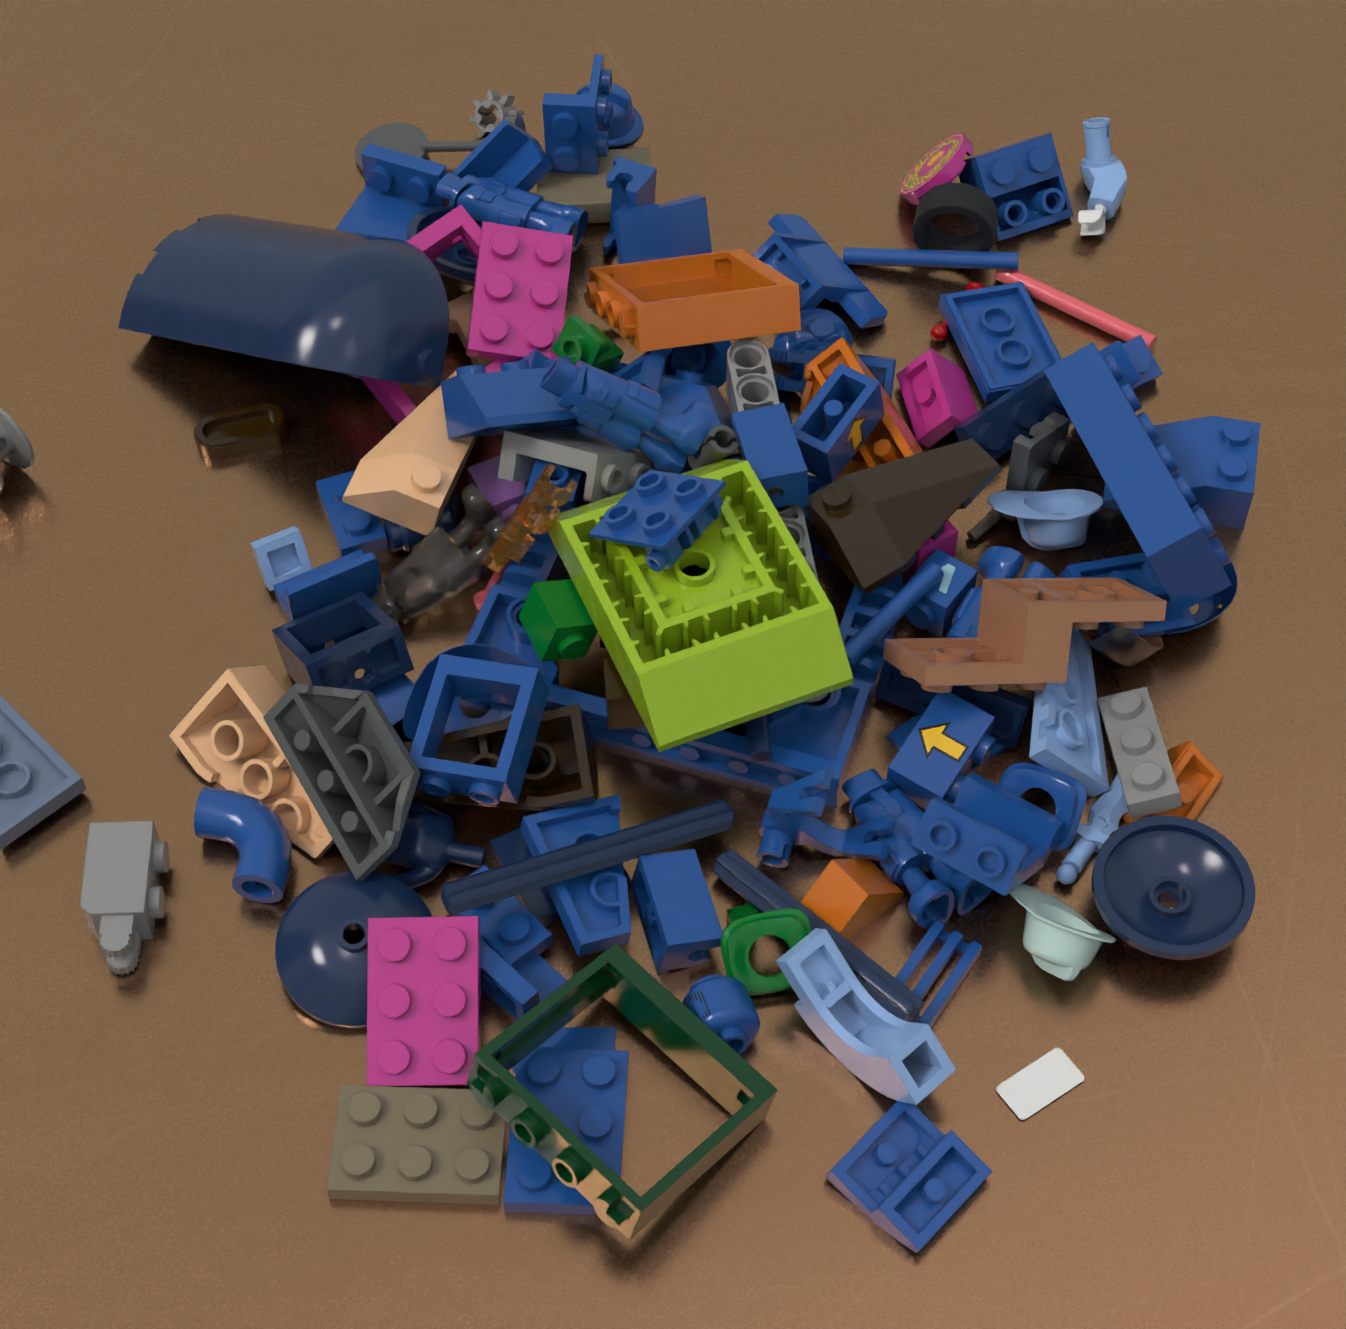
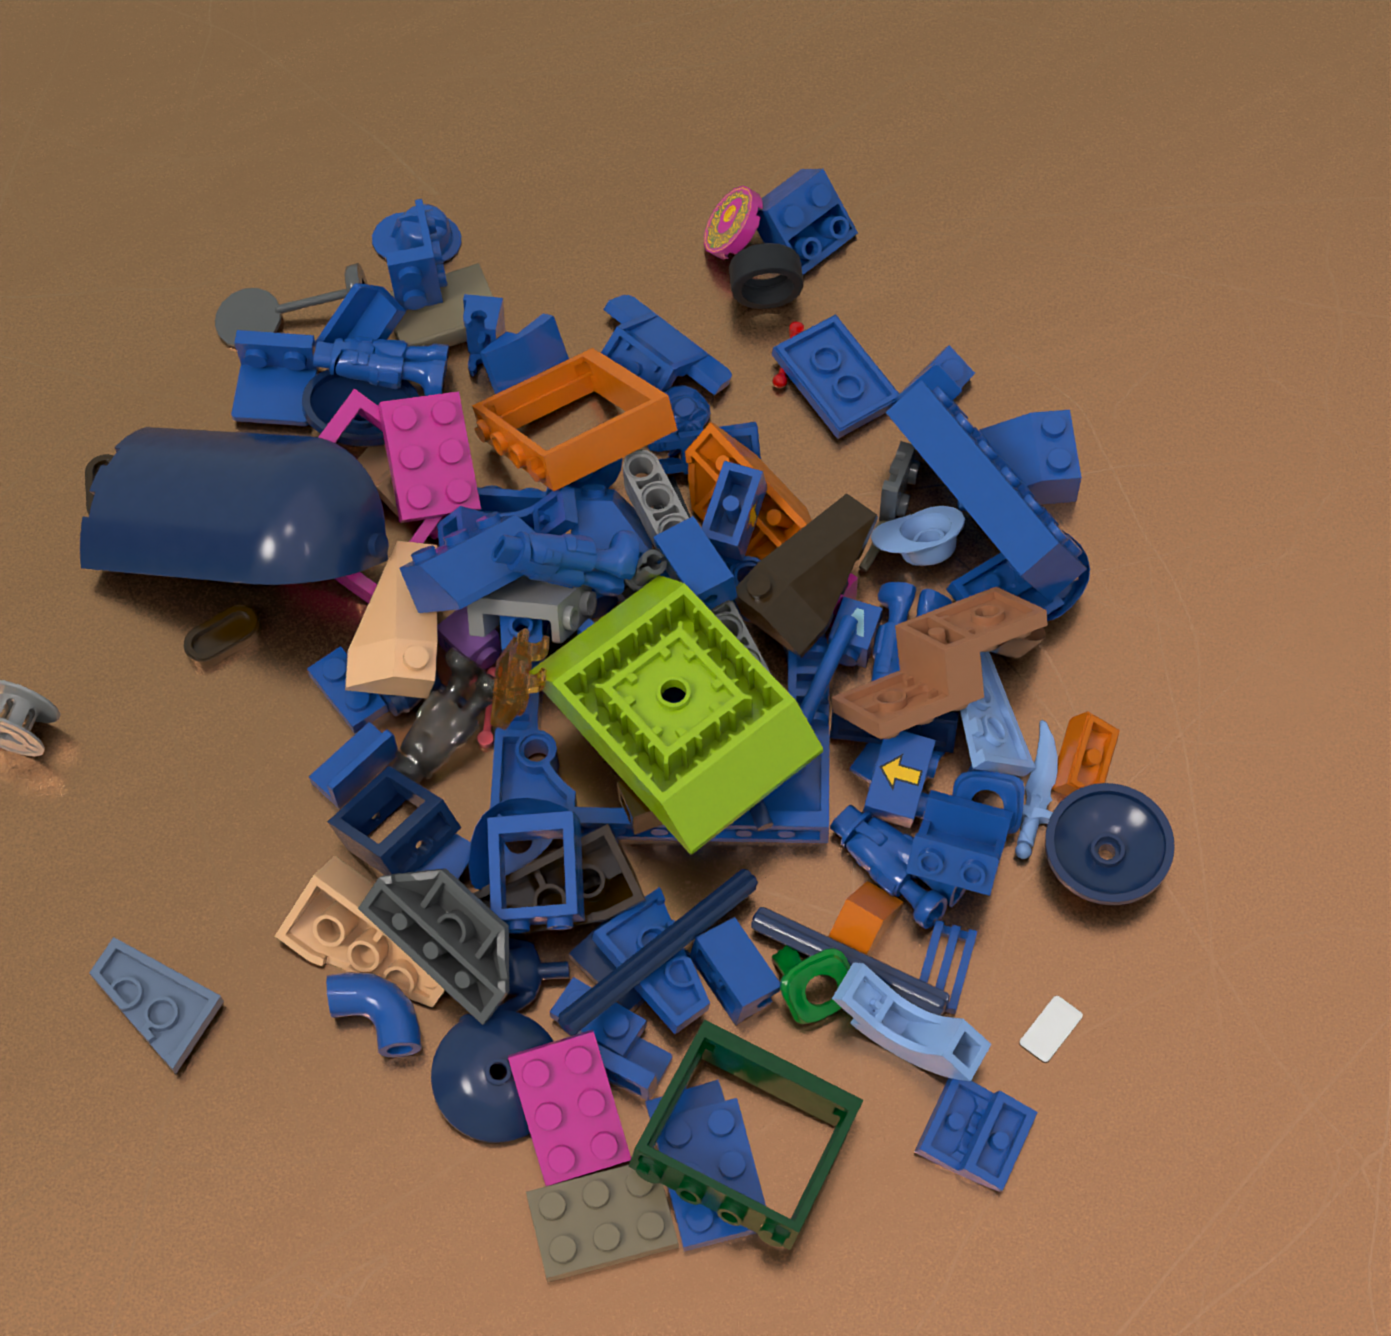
camera: 15 degrees left, 10 degrees up
light grey hinge [80,821,169,976] -> none
light blue tile [250,526,313,591] -> none
light grey gear [469,90,524,138] -> none
green brick [518,579,598,662] -> none
green bracket [552,315,624,371] -> none
blue hinge [588,470,726,572] -> none
blue head [682,974,761,1055] -> none
blue piece [756,768,897,868] -> none
blue bar [843,247,1019,270] -> none
dark pink panel [896,349,978,448] -> none
dark blue plate [953,363,1067,460] -> none
coral bar [994,270,1157,351] -> none
light aqua piece [1009,884,1116,981] -> none
light blue arm [1078,117,1128,236] -> none
light grey plate [1097,686,1182,819] -> none

